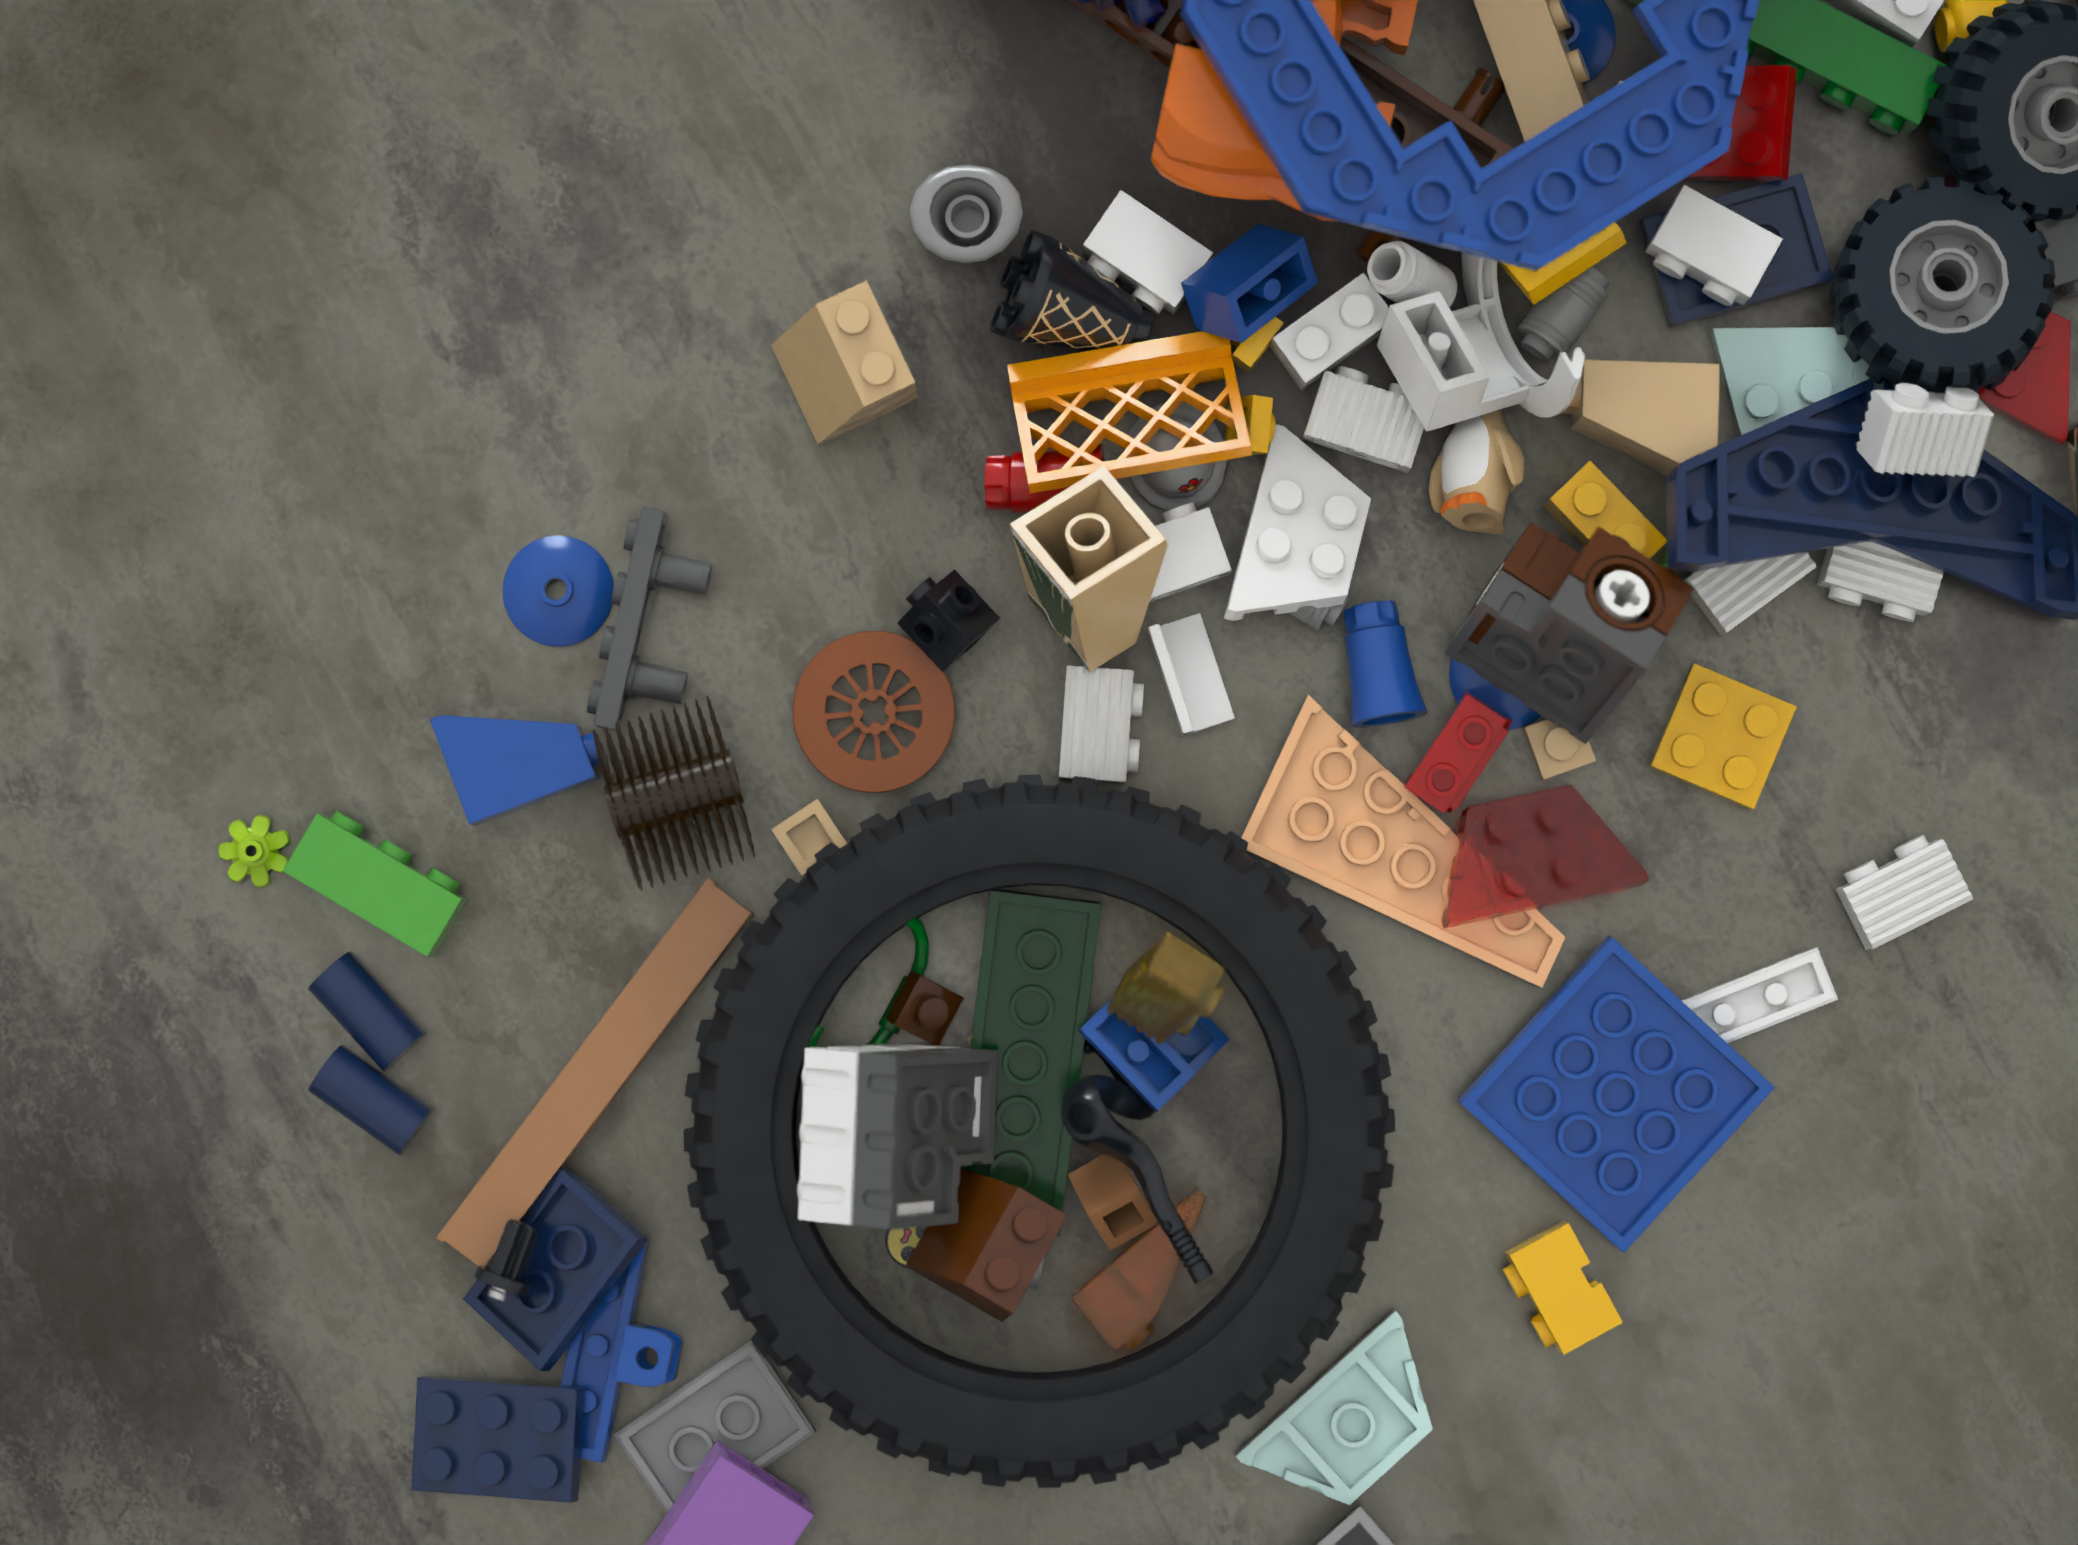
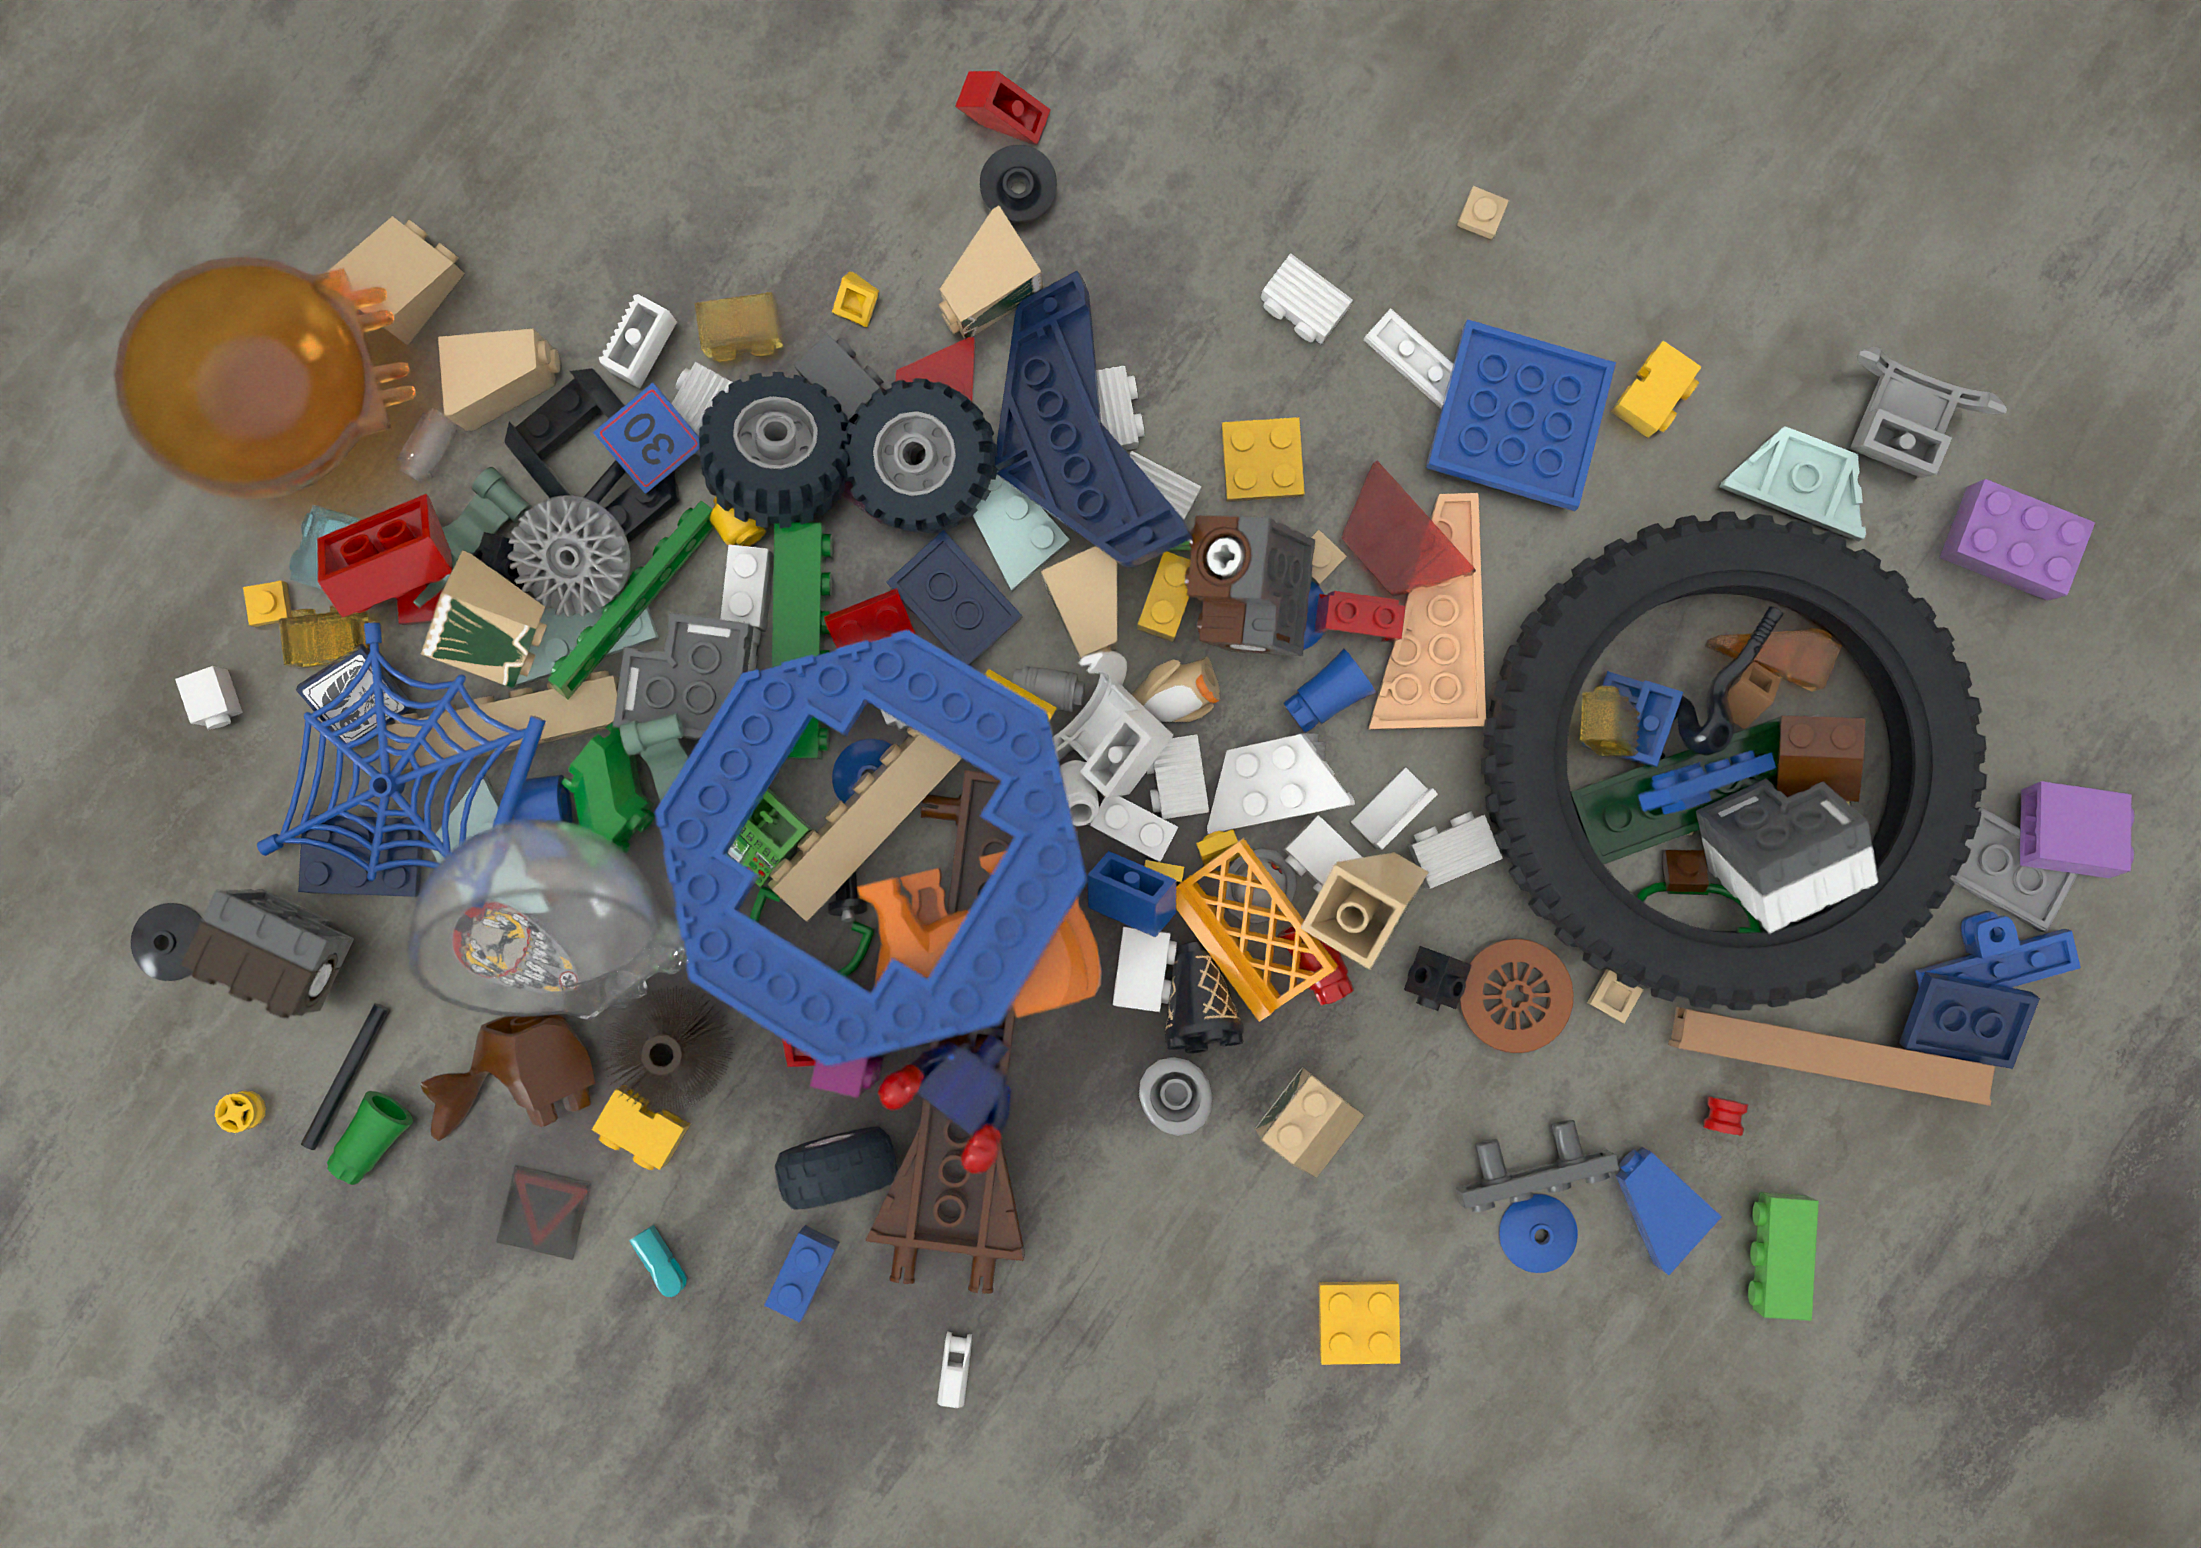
camera: 115 degrees left, 0 degrees up
lime plant [217,814,291,888] -> none
dark blue brick [308,952,427,1072] -> none
dark blue brick [308,1045,434,1156] -> none
dark blue plate [411,1376,584,1503] -> none
black piece [475,1220,537,1301] -> none
dark brown piece [593,696,756,892] -> none
white brick [1645,185,1783,306] -> none
white brick [1856,383,1994,477] -> none
none -> yellow plate [1319,1281,1400,1365]
none -> tan plate [1456,186,1509,240]
none -> blue plate [1638,750,1776,815]
none -> red wheel [1703,1096,1748,1136]

